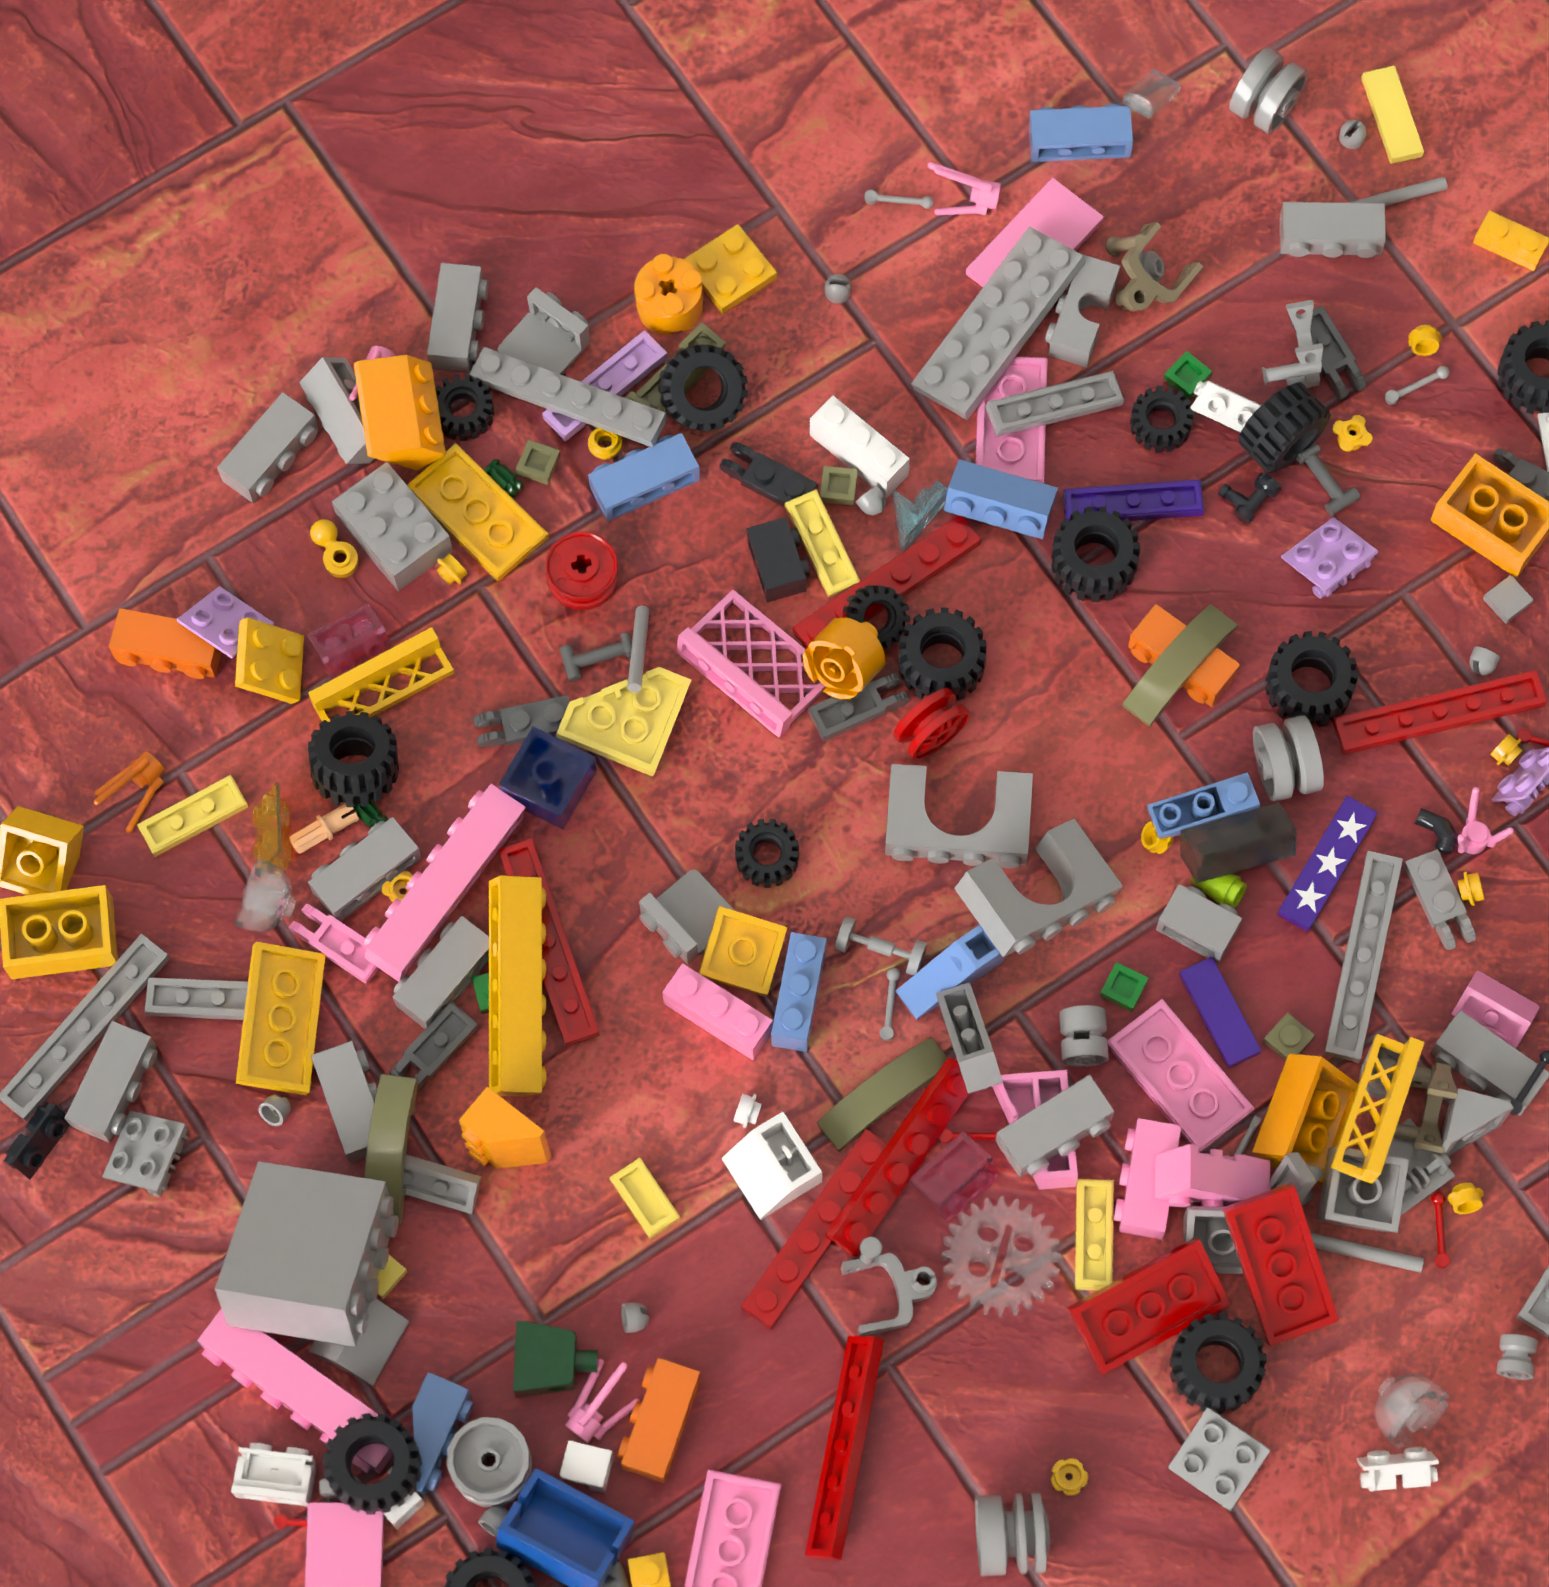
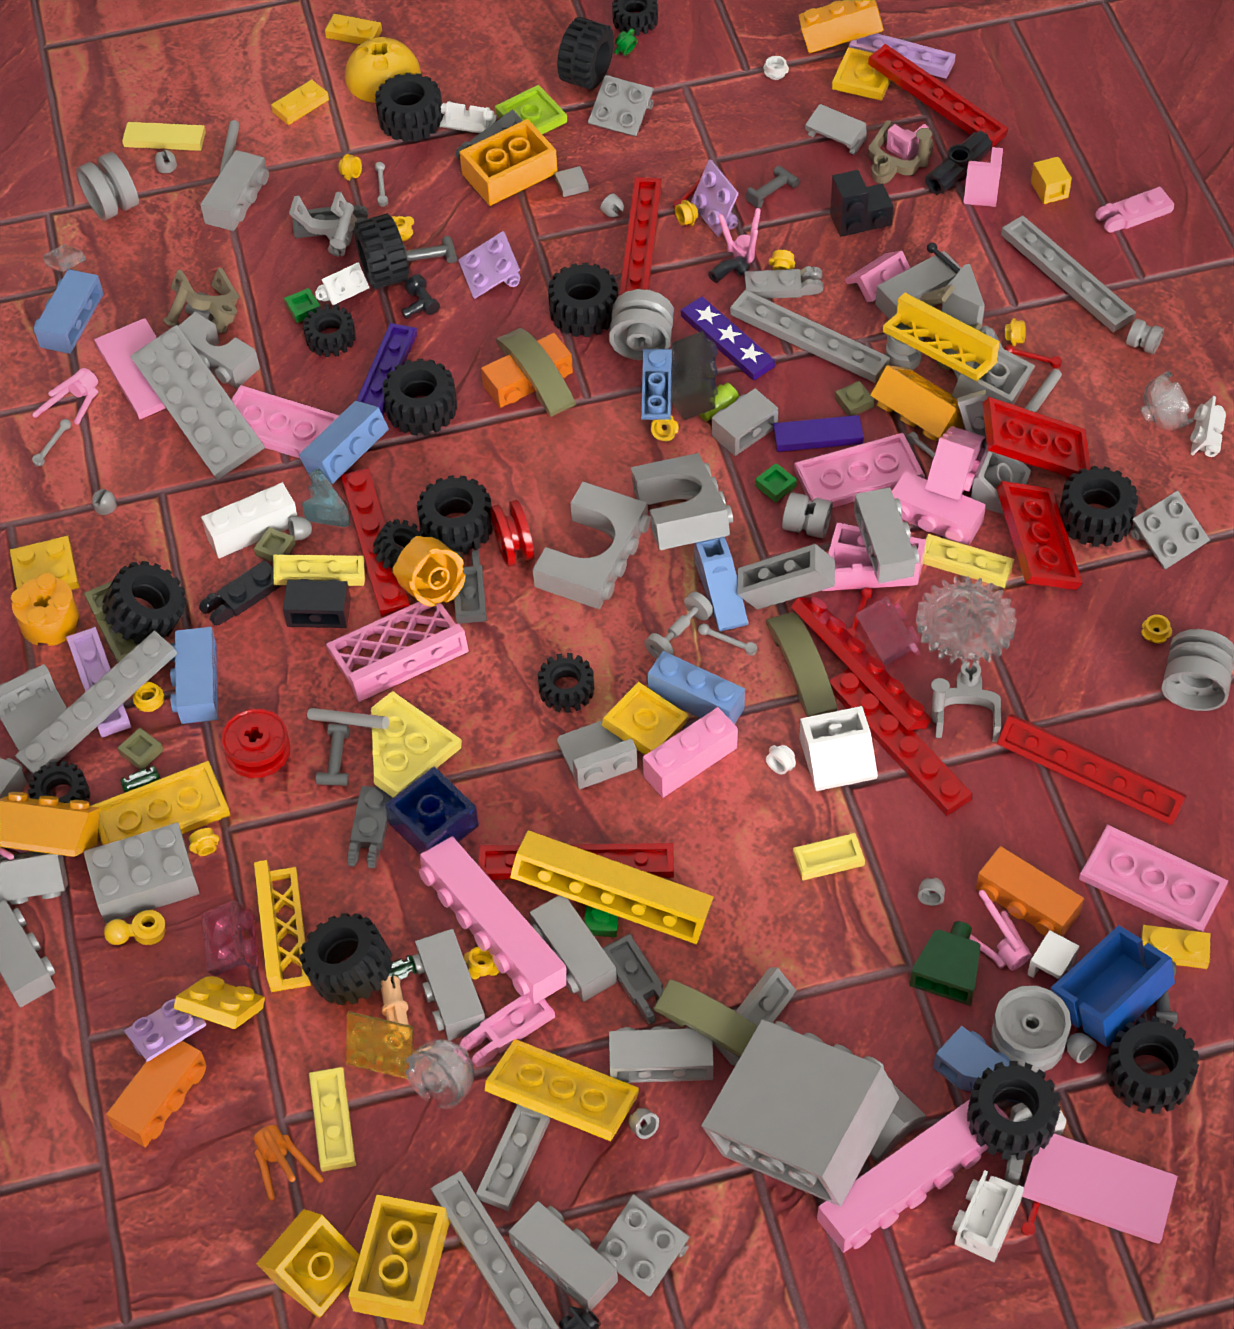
camera: 70 degrees left, 15 degrees down
light orange slope [459,1087,552,1169] -> none
light grey tile [985,371,1125,437] -> none

